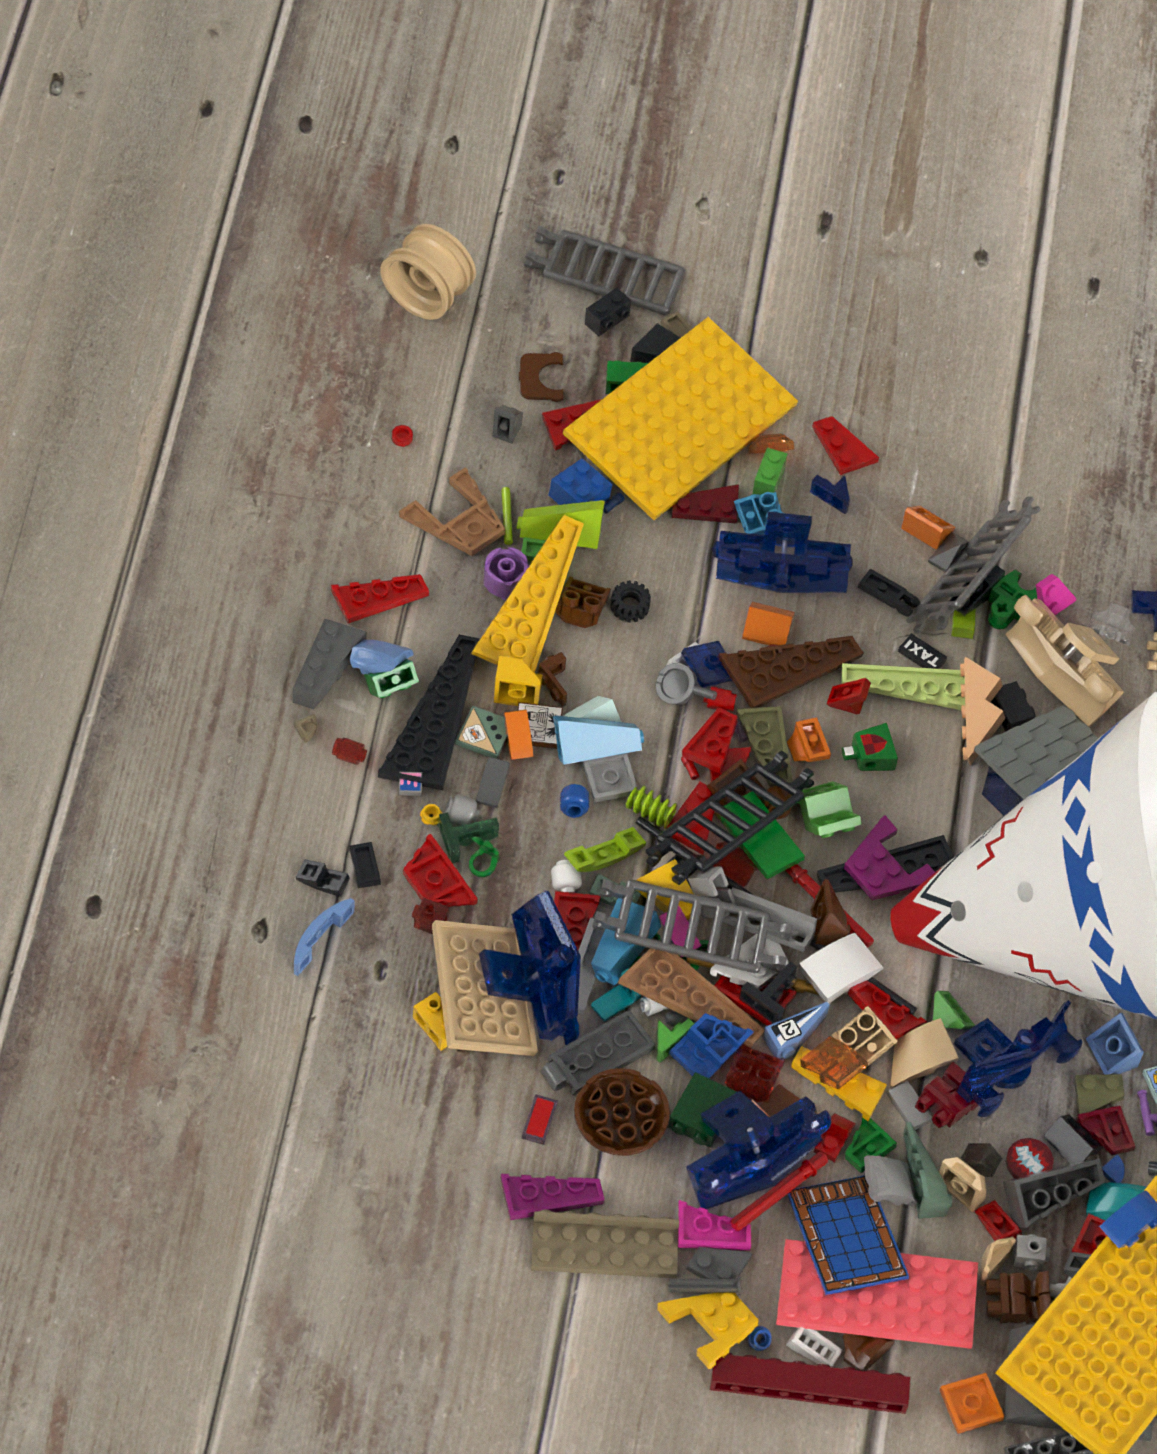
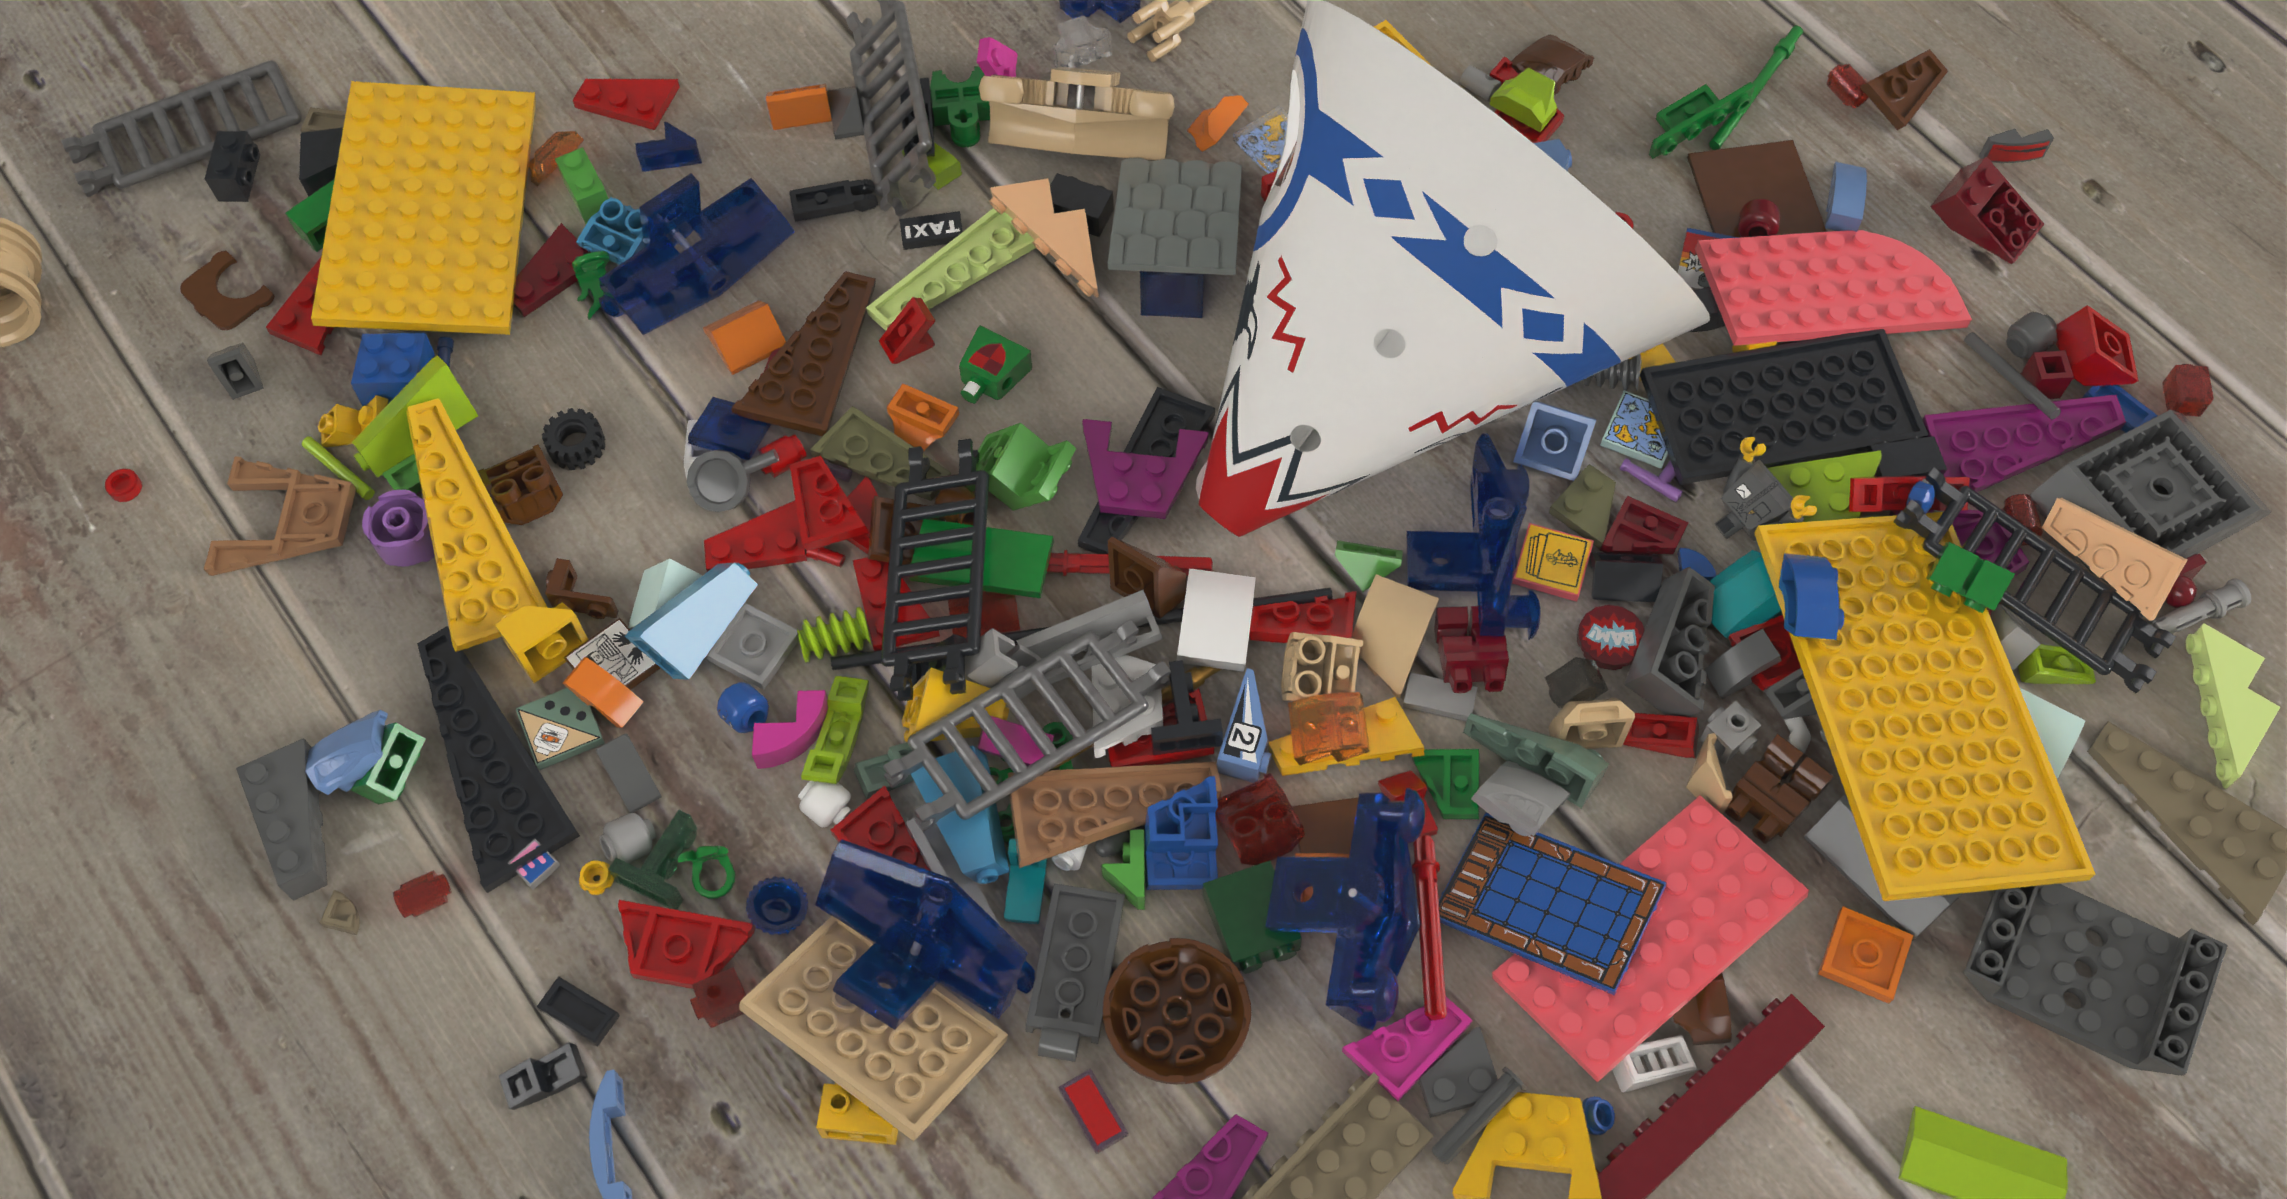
camera: 40 degrees left, 5 degrees up
red wing [331,574,429,624] -> none
none -> yellow slope [318,395,388,448]
none -> green piece [572,251,620,320]
none -> red wing [704,500,807,572]
none -> clear blue hat [746,876,808,935]
none -> dark pink brick [752,690,828,769]
none -> yellow tile [1512,523,1594,602]
none -> dark grey slope [1704,629,1782,699]

